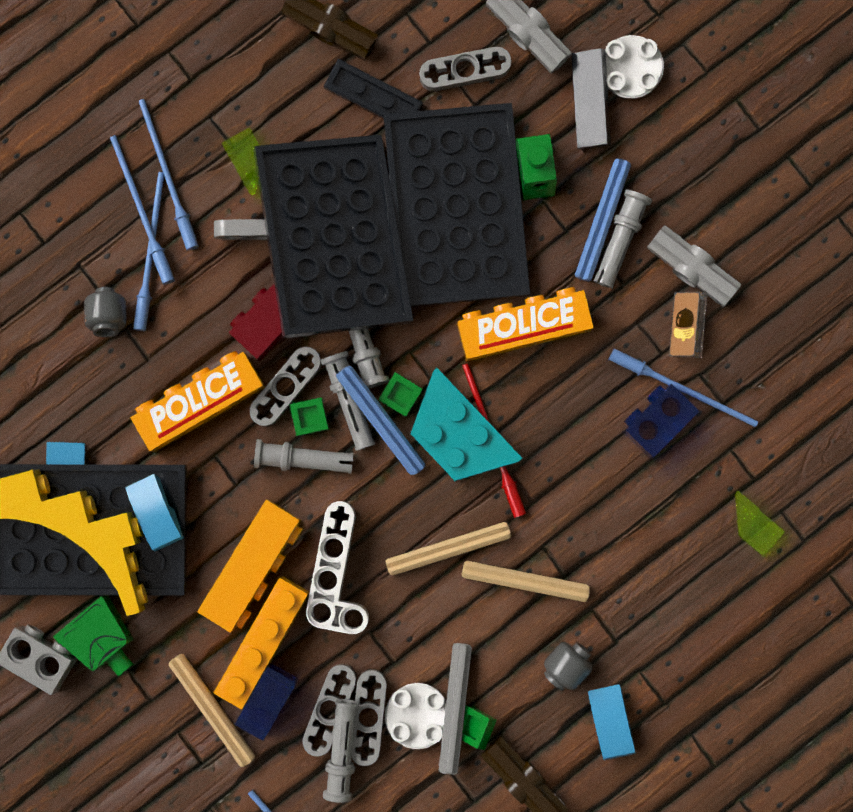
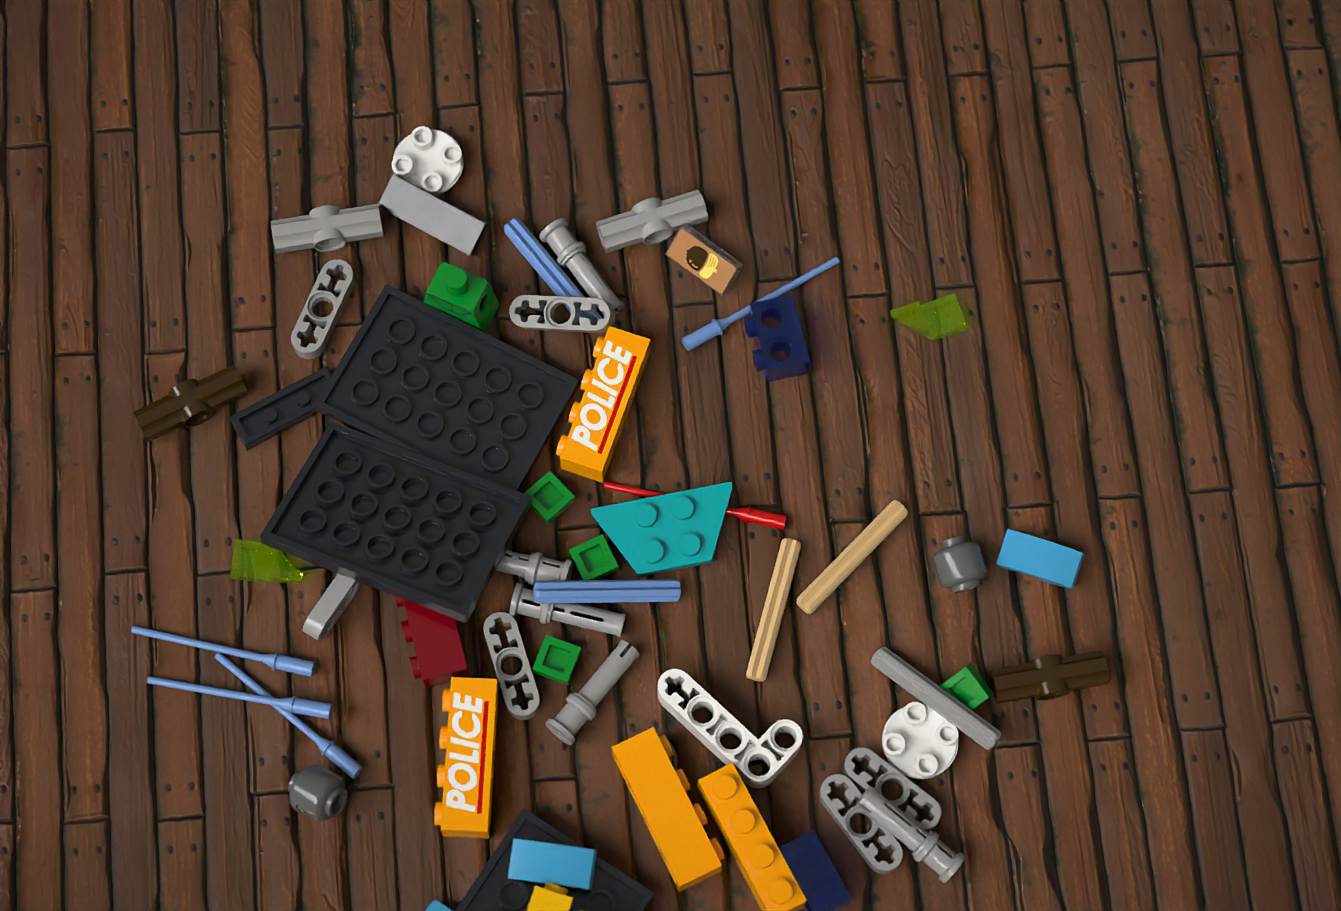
camera: 65 degrees left, 15 degrees down
none -> light grey beam [509,295,615,333]
none -> green plate [524,471,575,525]

